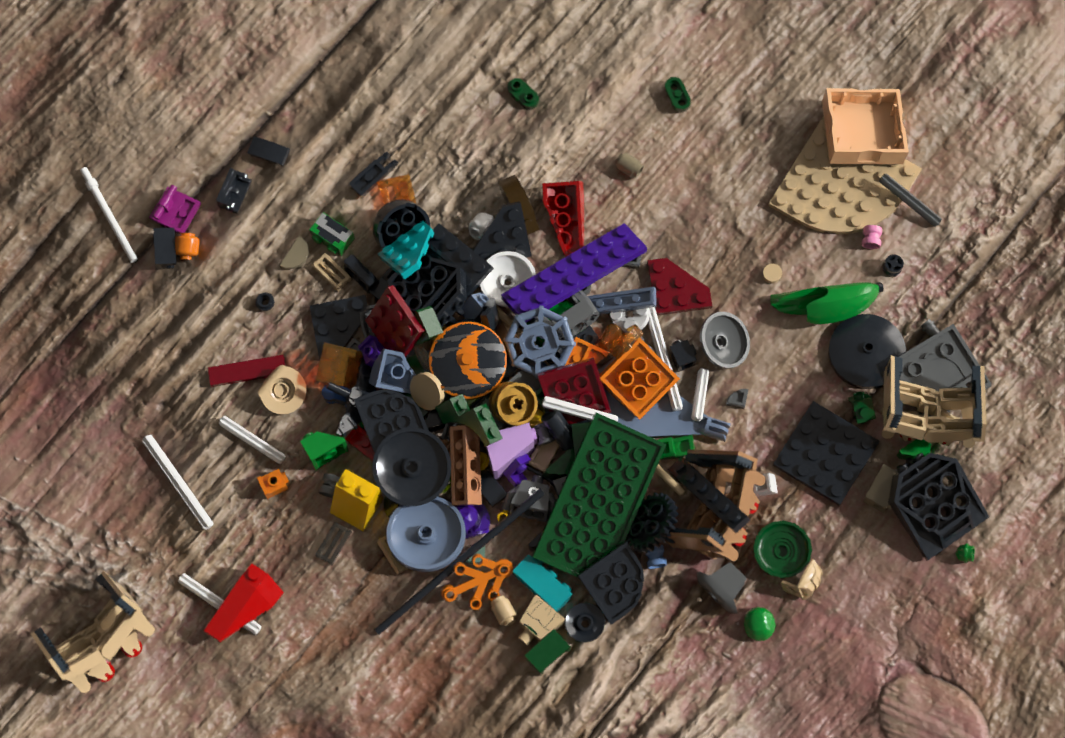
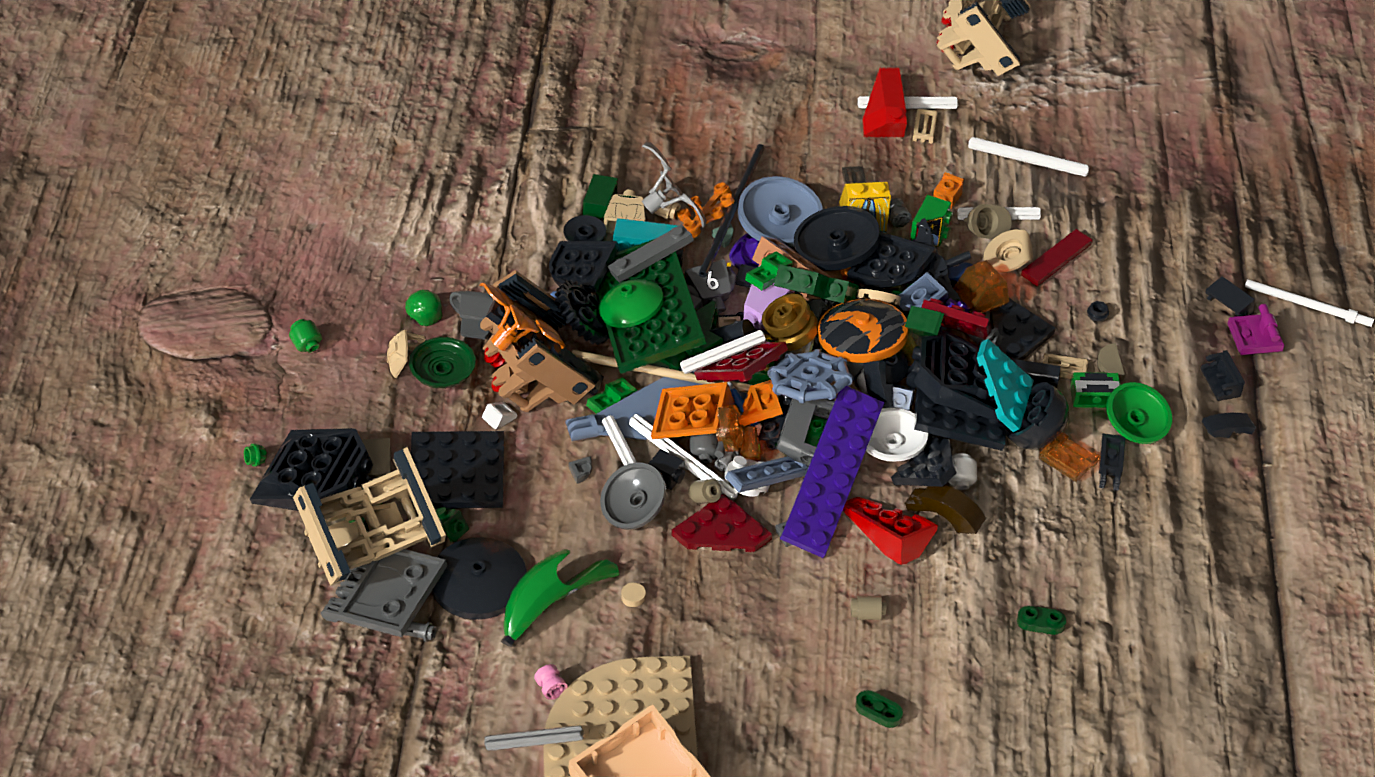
camera: 140 degrees right, 25 degrees down
orange head [175,233,199,260] -> none
dark purple bracket [503,454,531,487] -> none
black wheel [883,254,904,277] -> none
none -> green head [289,319,322,353]
none -> orange plant [479,283,566,351]
none -> green dish [599,279,664,328]
none -> dark grey plate [608,224,694,283]
none -> light grey plant [642,142,706,228]
none -> dark tan brick [688,479,722,504]
none -> green slope [745,251,793,291]
none -> tan tile [912,109,938,144]
none -> dark tan piece [964,204,1012,239]
none -> green dish [1106,382,1172,444]

